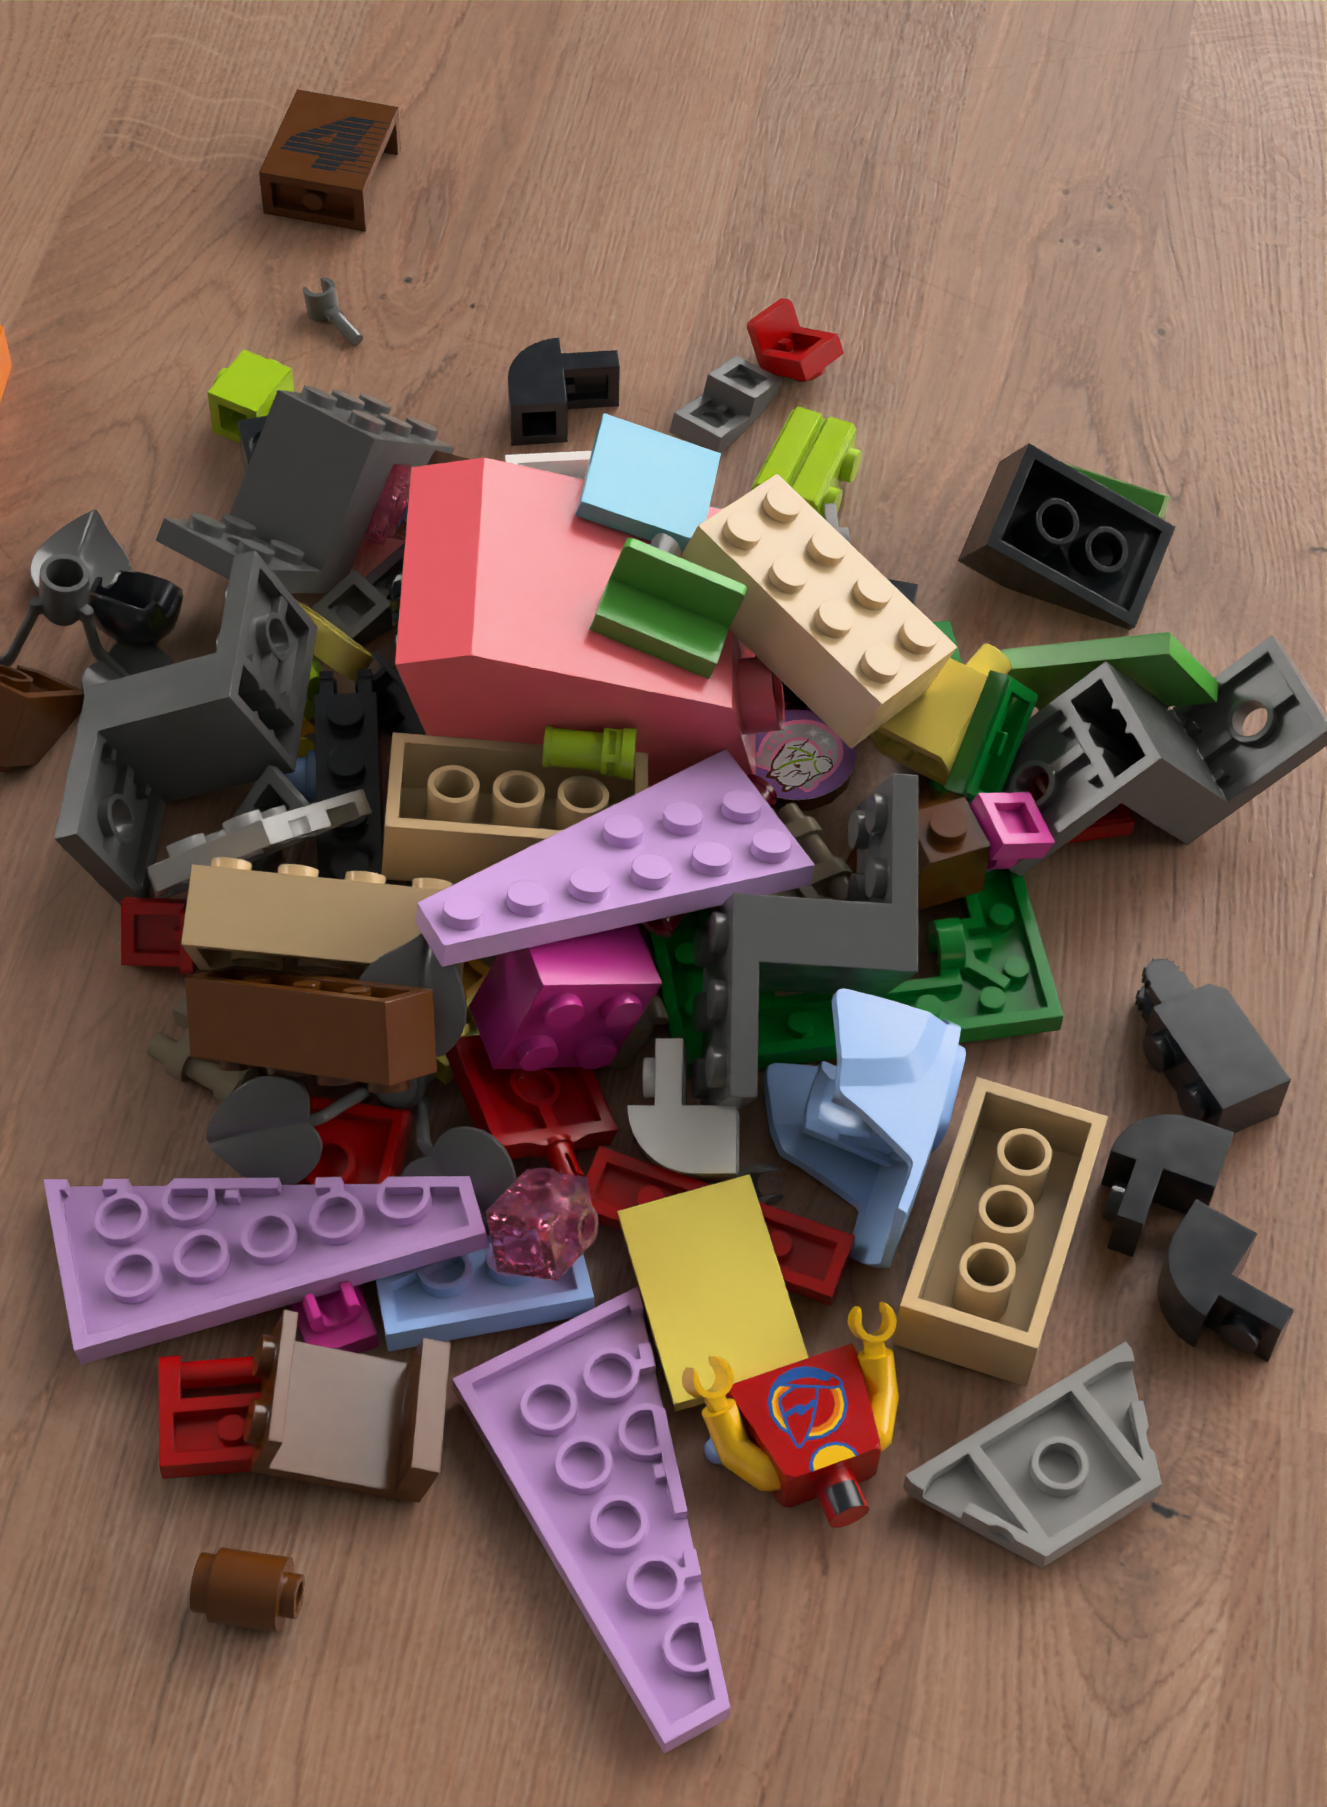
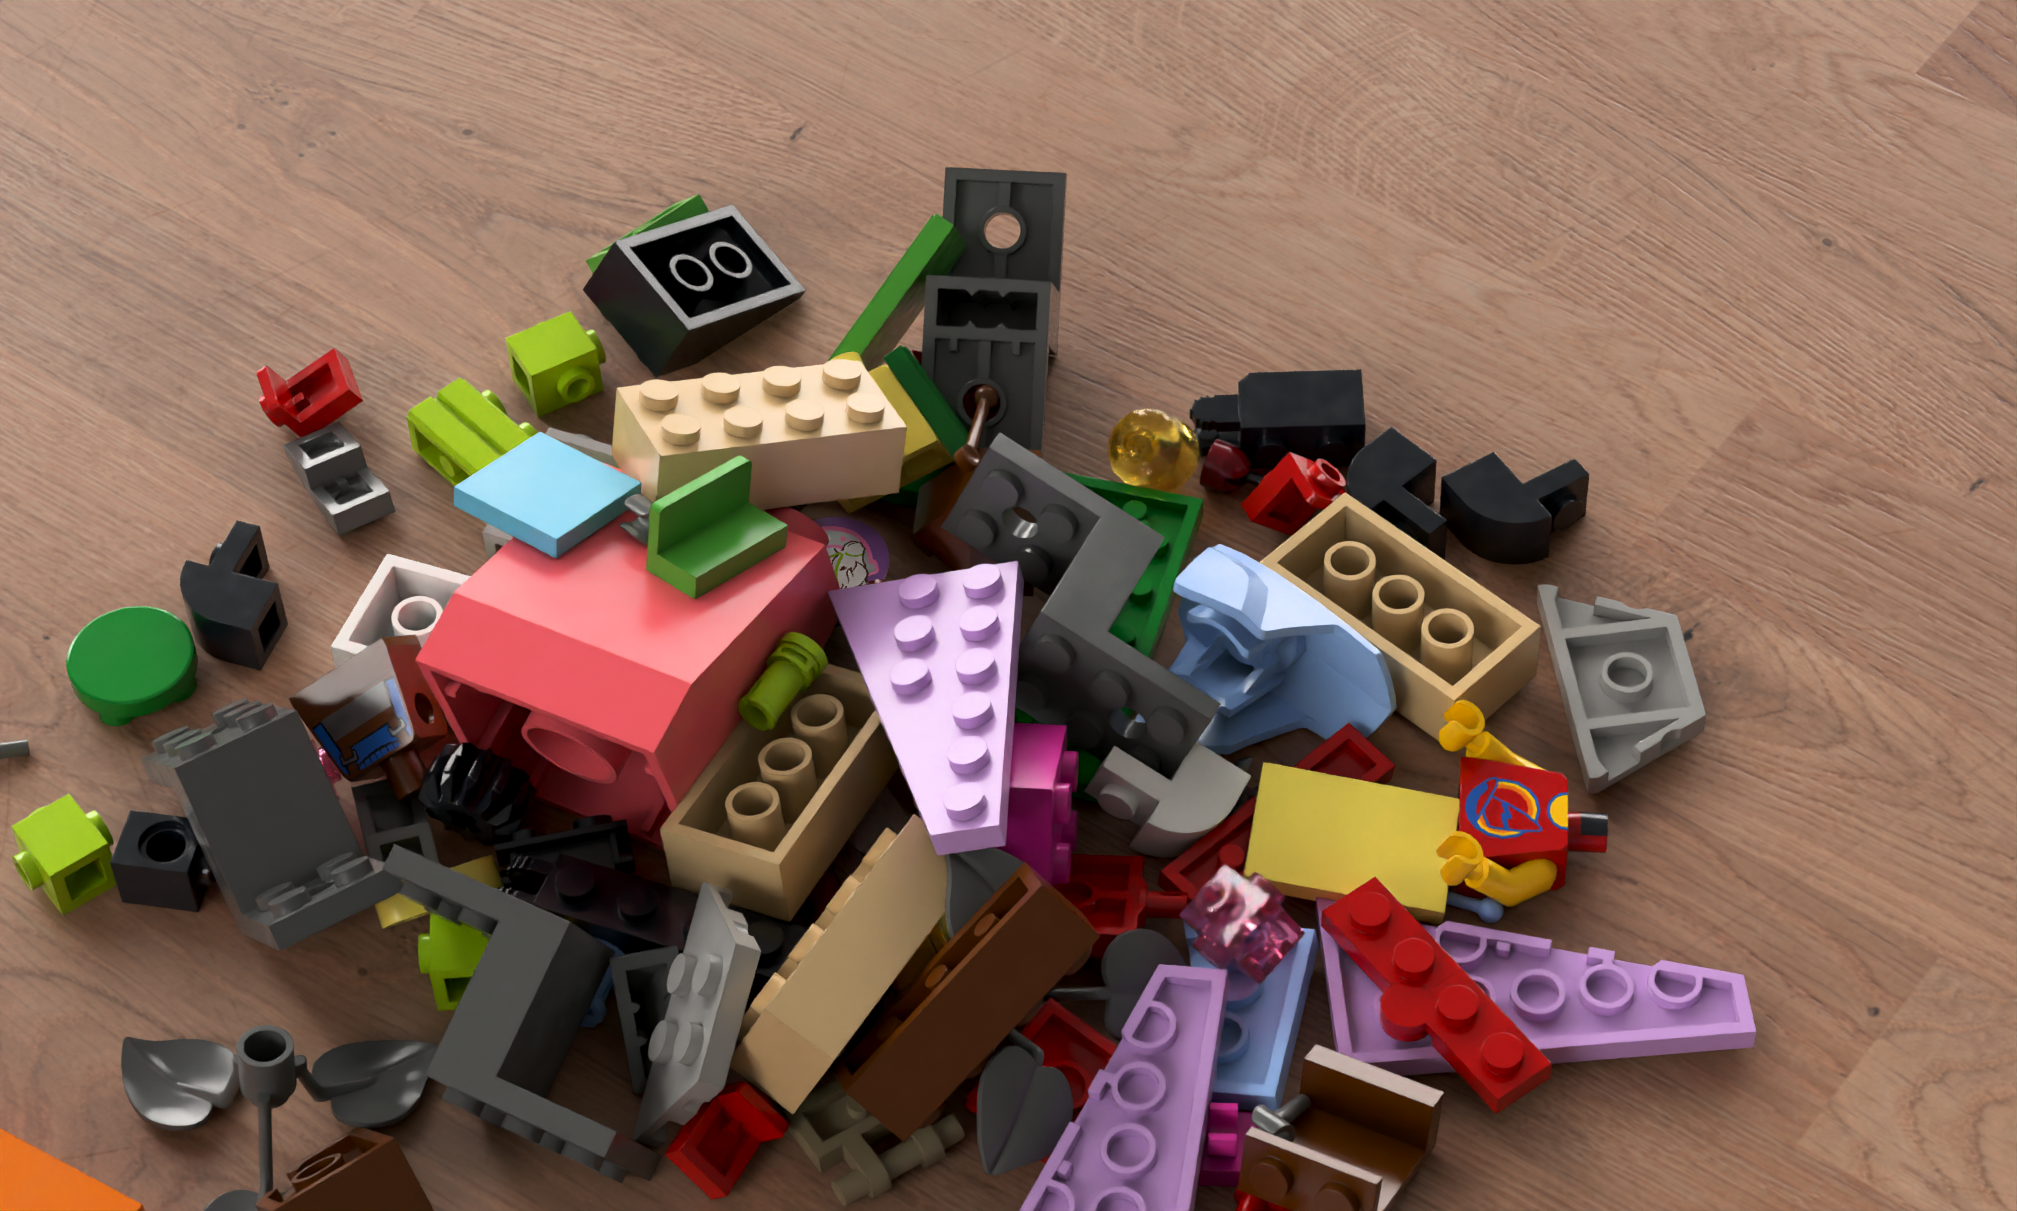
camera: 60 degrees left, 5 degrees down
black hair [88,570,184,645] -> none
dark pink tile [969,792,1055,870] -> none
none -> green tile [66,606,198,726]
none -> lime brick [505,311,606,417]
none -> reddish brown hinge [954,385,999,473]
none -> clear yellow head [1108,408,1199,492]
none -> dark red hinge [1200,439,1323,511]
none -> red bracket [1241,452,1346,536]
none -> dark grey hand [1251,1094,1311,1142]
none -> red hinge [1321,877,1552,1114]

